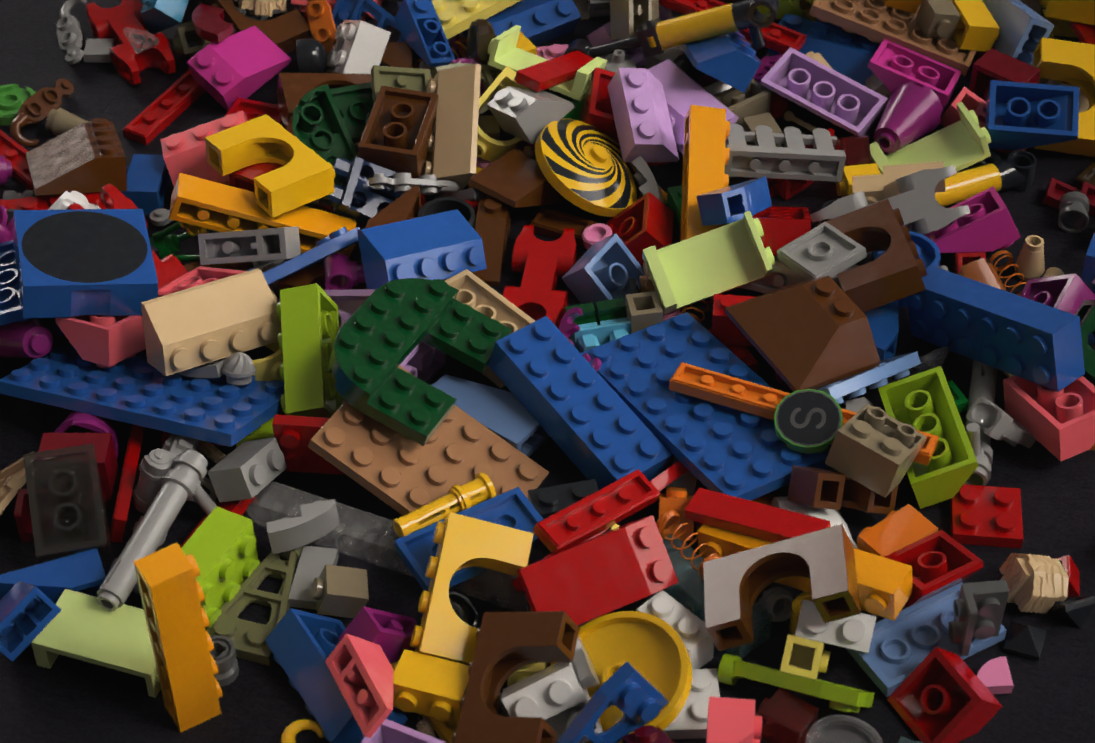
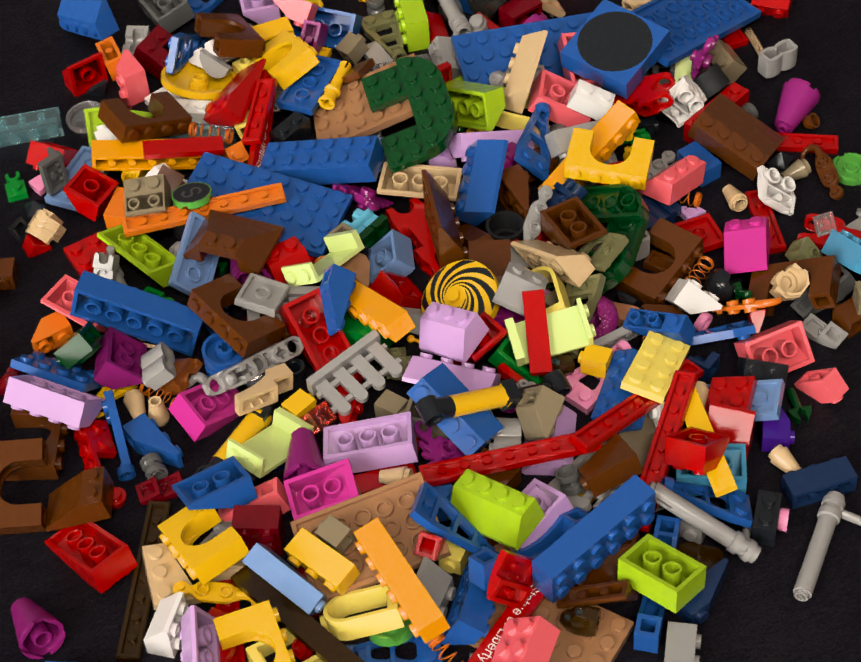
camera: 145 degrees right, 5 degrees up
dark red tile [192,4,233,44] -> none
light grey slope [266,499,340,554] -> none
dark brown rock [466,19,497,65] -> none
bright pink tile [582,223,613,250] -> none
none -> green plate [4,171,29,203]
none -> blue slope [122,413,184,468]
none -> light grey brick [140,341,176,391]
none -> reddish brown tile [342,58,375,84]
none -> reddish brown slope [421,169,468,269]
none -> white brick [566,79,615,120]
none -> tan cone [722,184,748,212]
none -> dark green bar [731,281,753,303]
none -> white slope [757,165,796,216]

